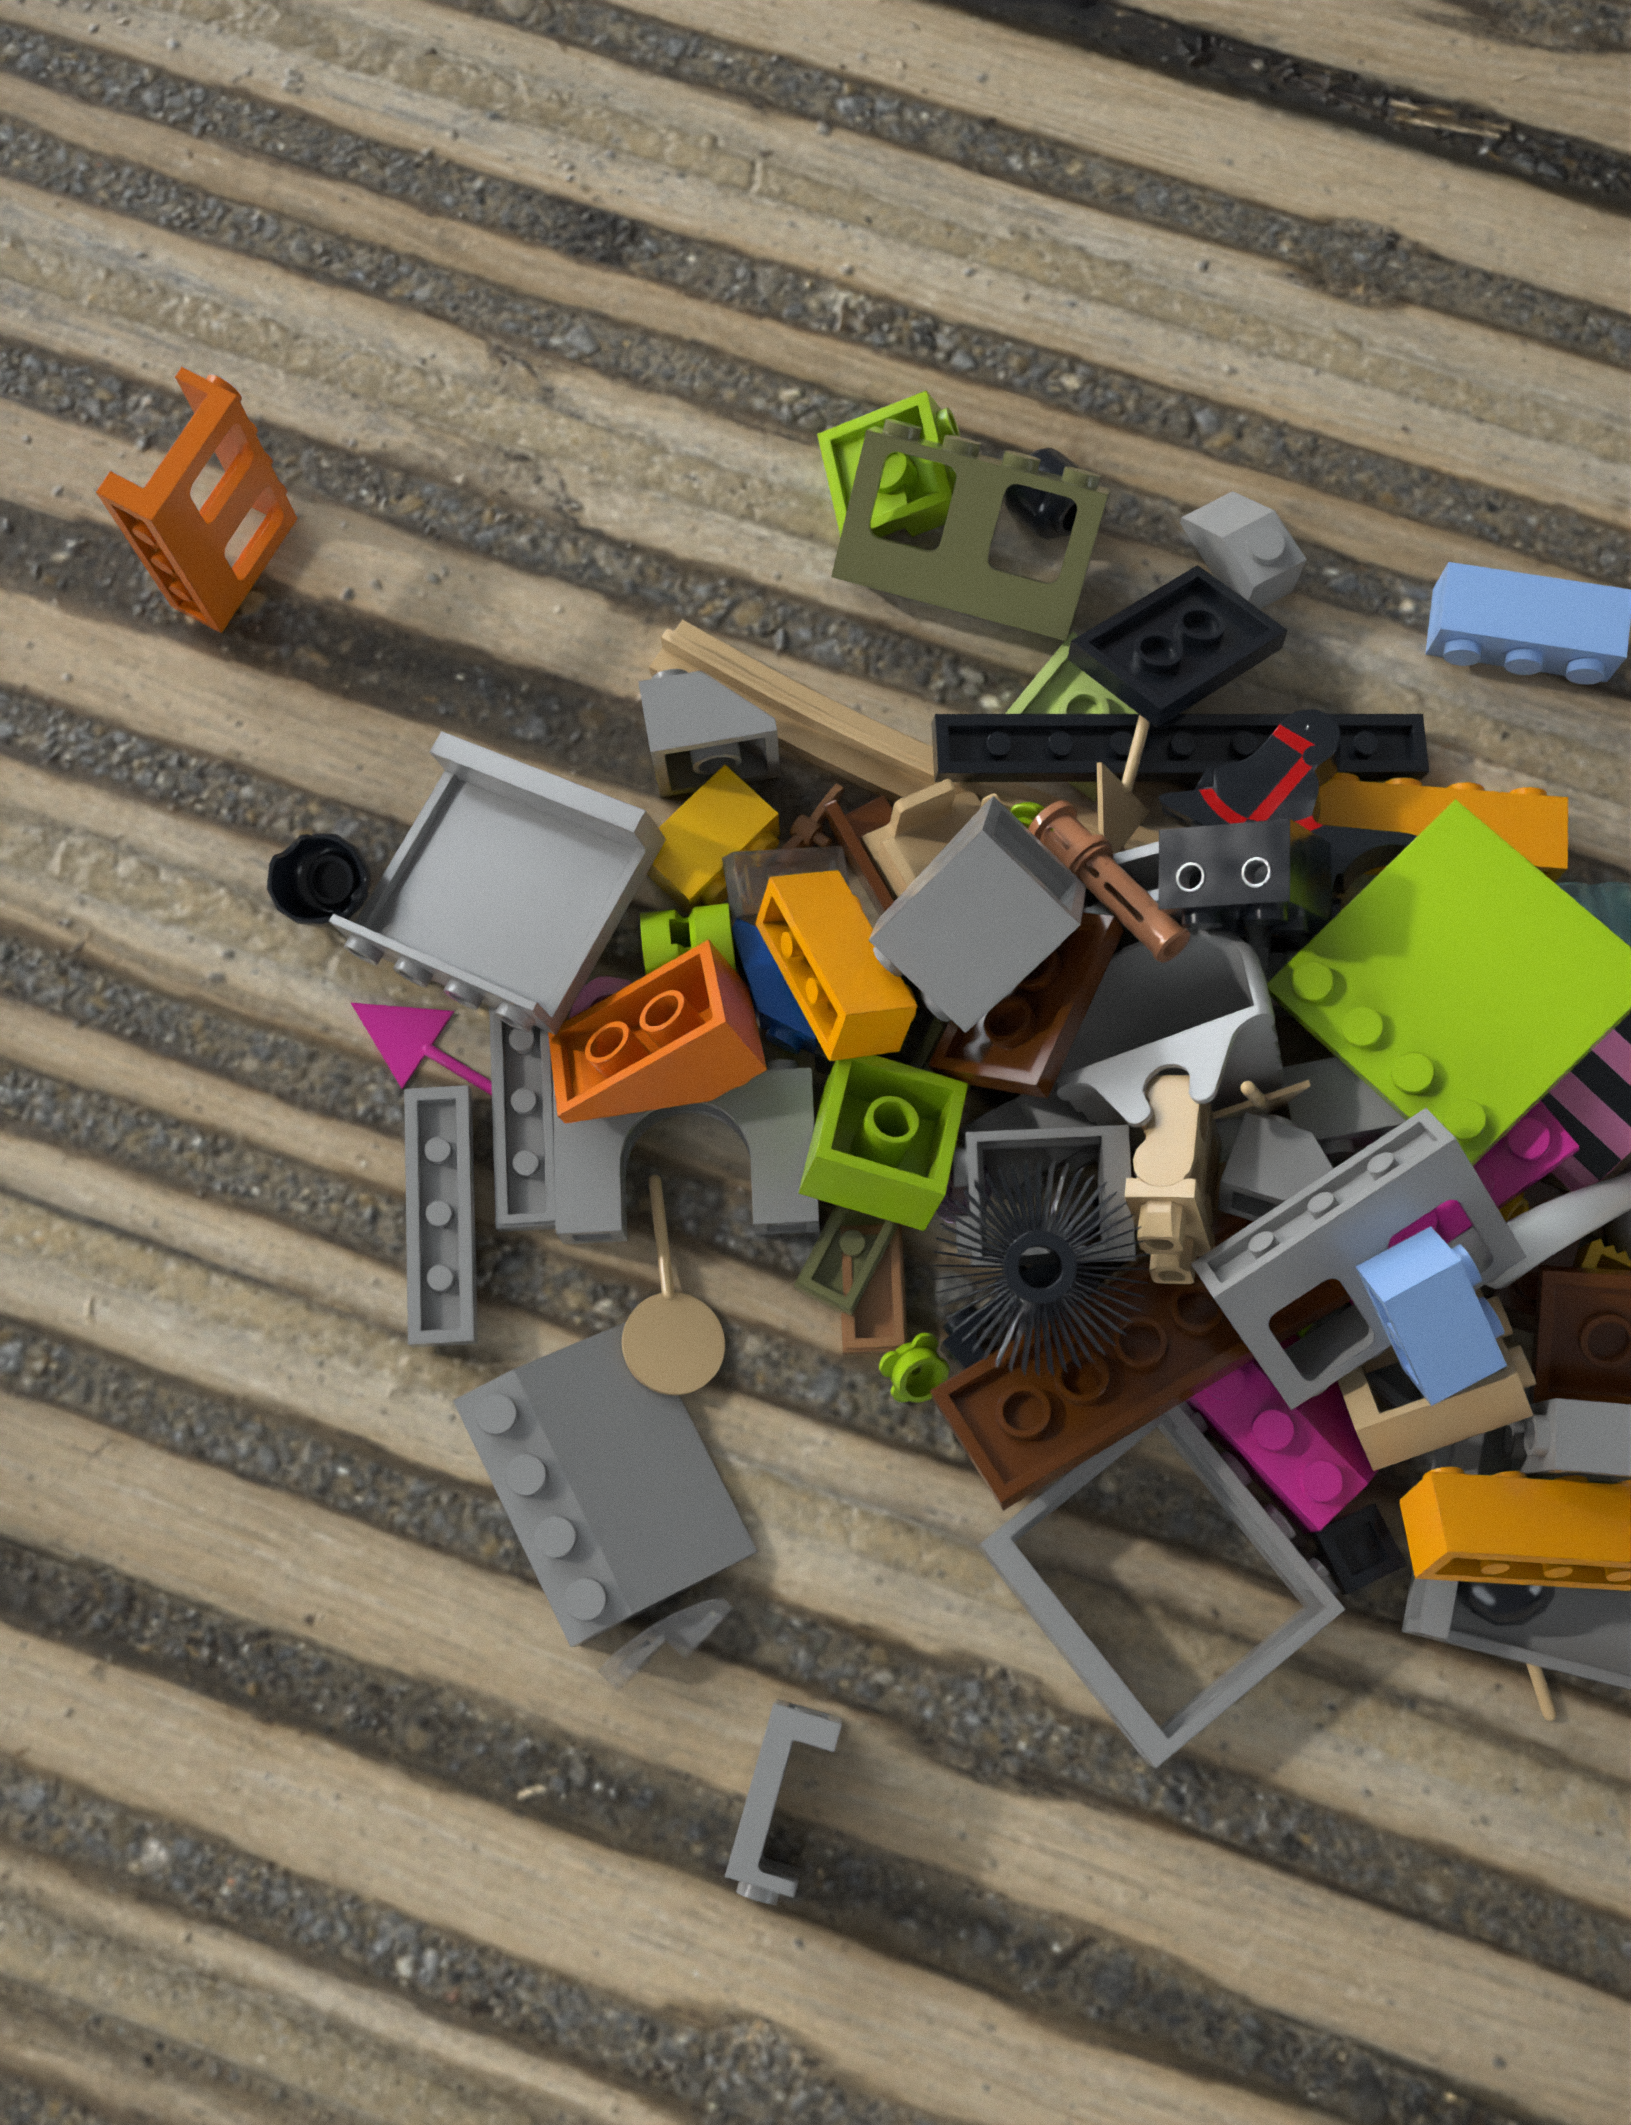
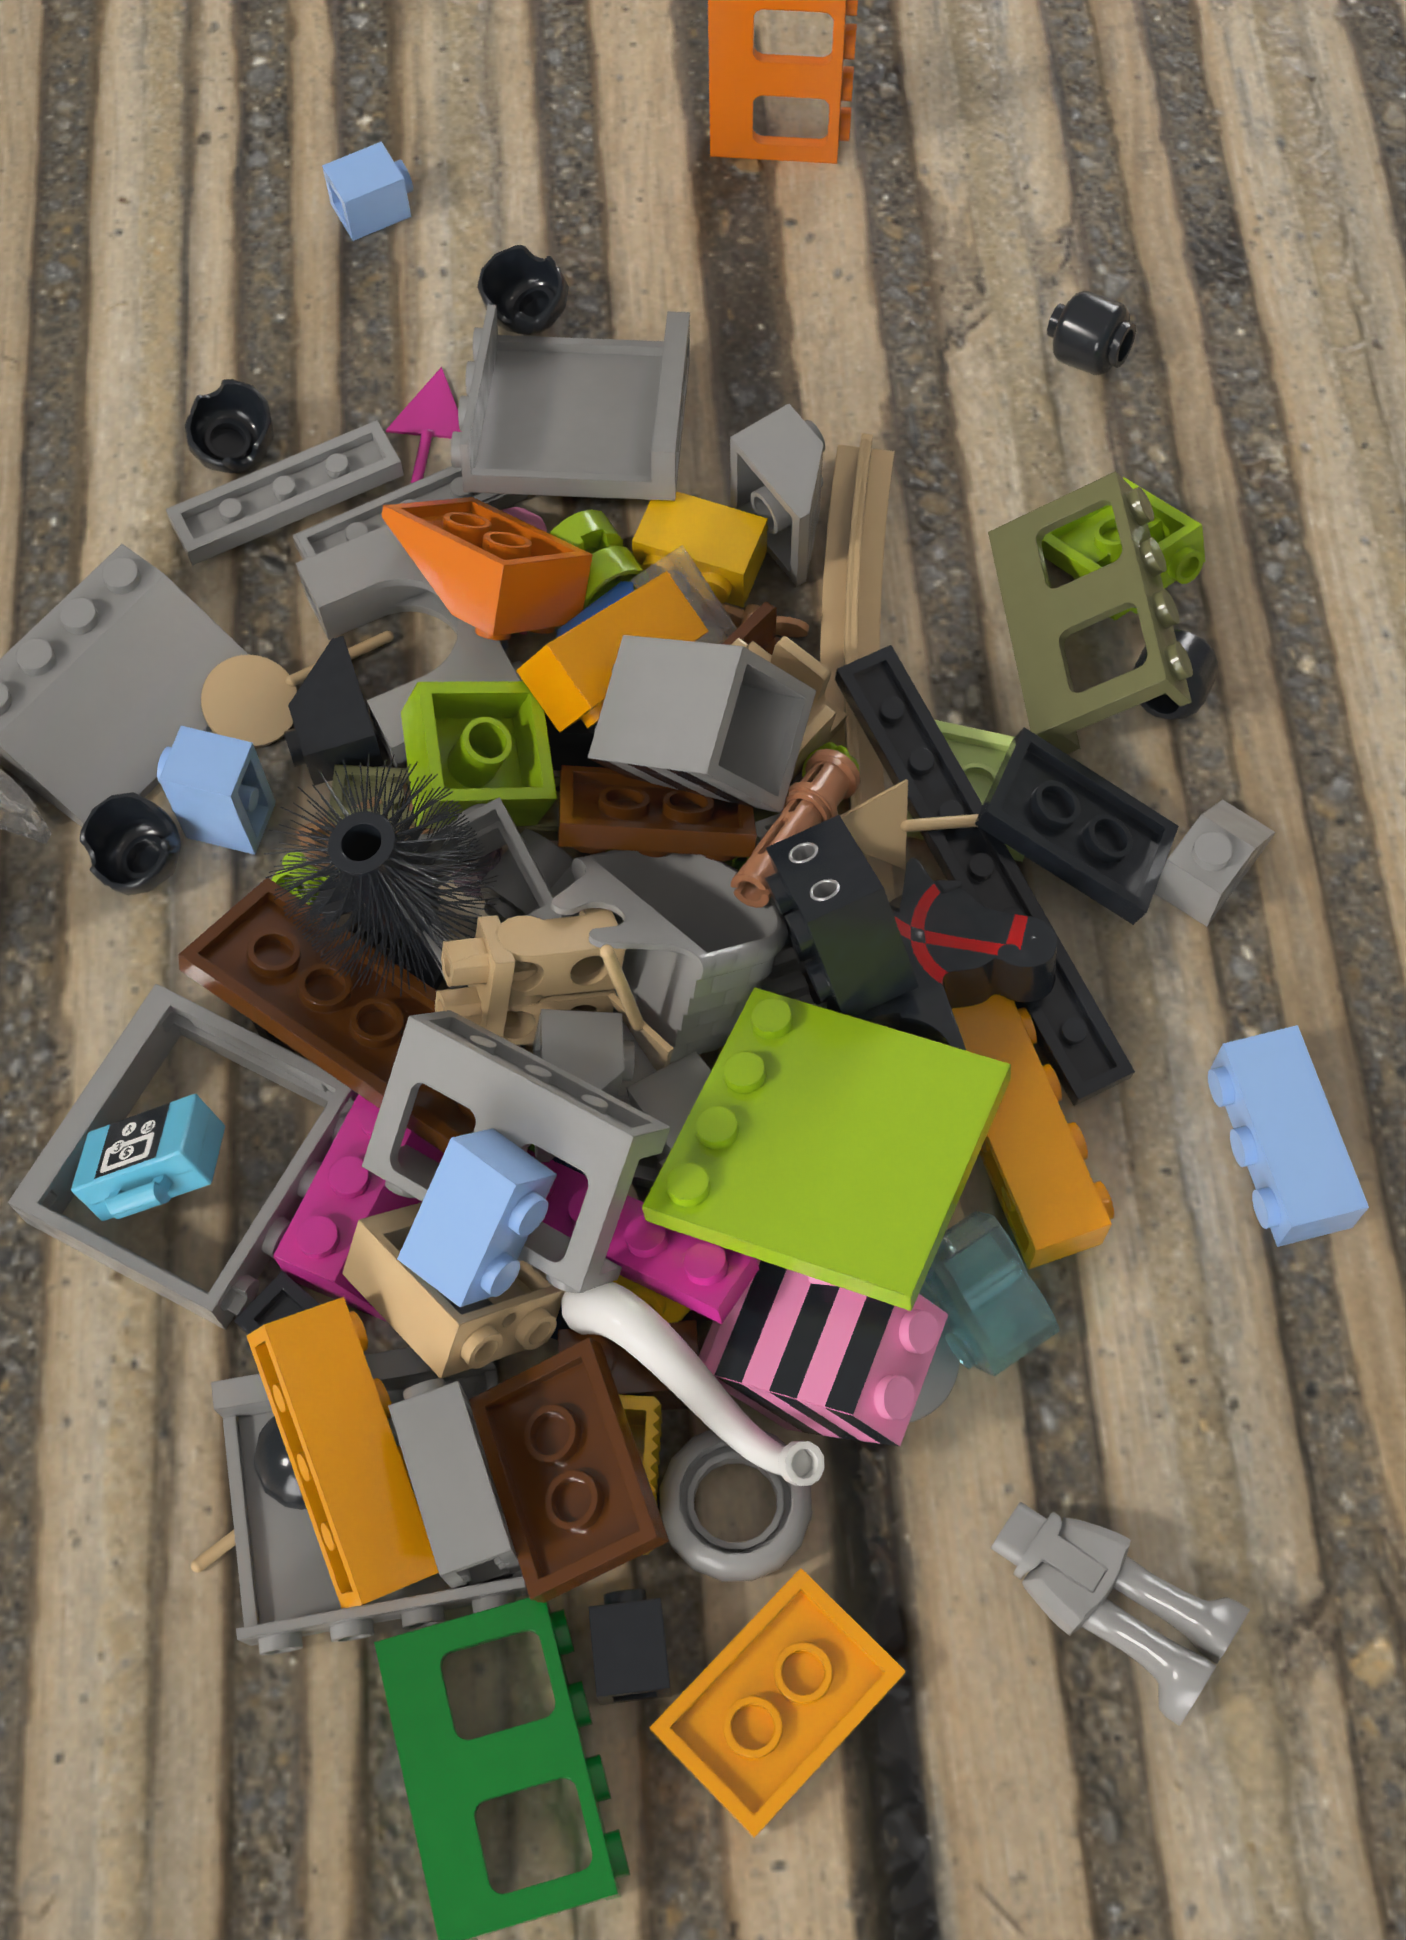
camera: 65 degrees right, 10 degrees down
none -> medium azure piece [71,1094,225,1221]
none -> black hair [79,792,181,896]
none -> light blue brick [157,726,276,855]
none -> black hair [184,379,274,473]
none -> black slope [284,636,384,786]
none -> light blue brick [322,141,413,241]
none -> black head [1047,291,1136,375]

